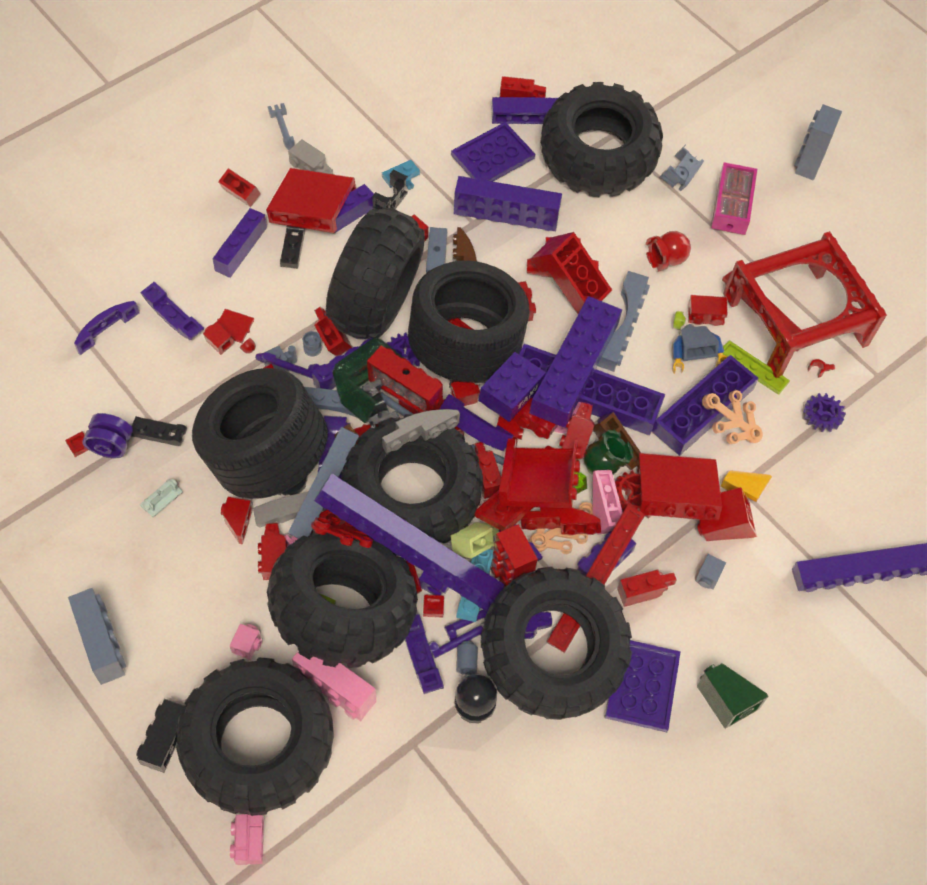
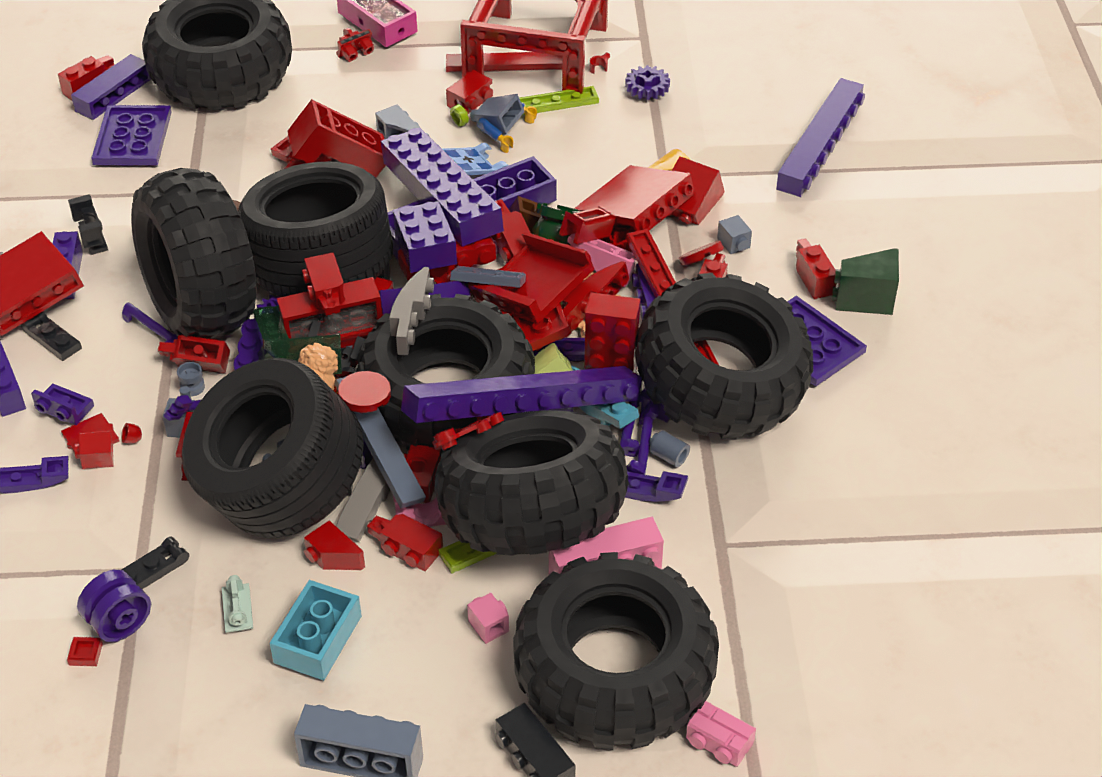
camera: 50 degrees left, 15 degrees down
dark azure plate [382,160,420,190] -> none
dark purple brick [454,176,562,232] -> none
black tile [454,674,497,724] -> none
red tile [646,231,691,272] -> none
dark purple brick [652,355,759,456] -> none
sand blue piece [660,144,704,191] -> none
light nougat plant [702,390,763,444] -> none
none -> dark purple bracket [31,383,94,425]
none -> medium azure brick [270,580,362,681]
none -> light nougat hair [298,343,338,390]
none -> red hinge [302,253,346,315]
none -> red hips [336,28,374,62]
none -> tile [338,371,391,413]
none -> light blue flag [442,143,509,175]
none -> sand blue tile [450,266,526,288]
none -> red window [559,206,617,244]
none -> red tile [678,240,723,266]
none -> red hinge [796,238,837,299]

